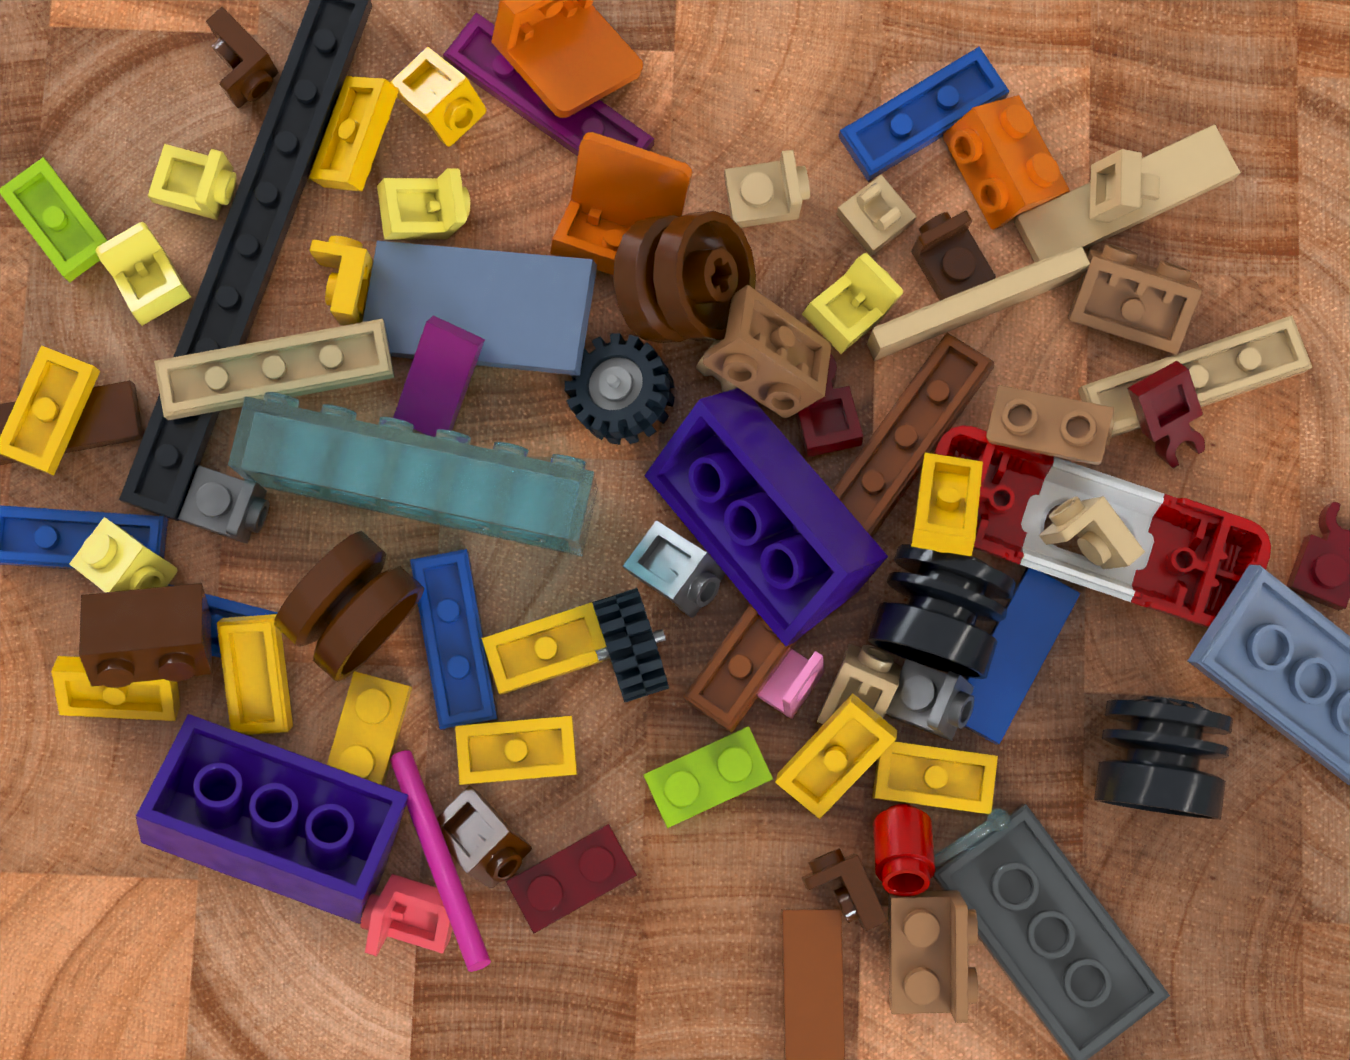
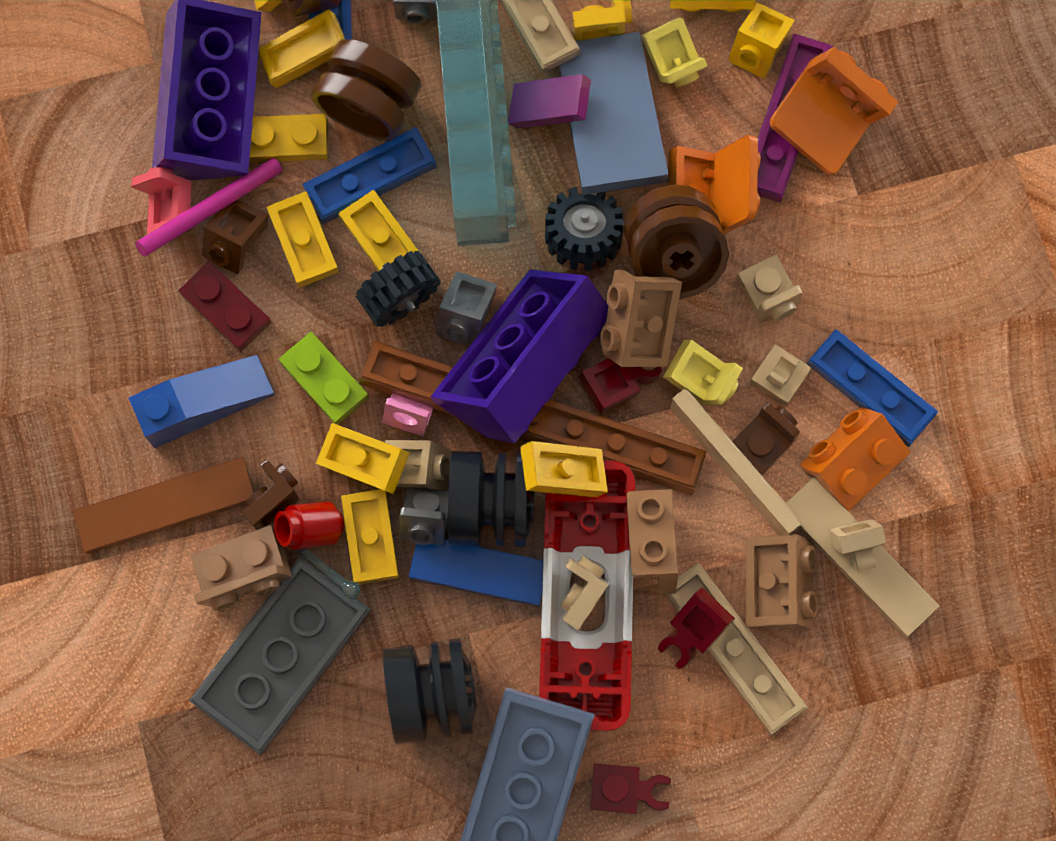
camera: 80 degrees right, 5 degrees down
none -> slope [128,355,275,448]

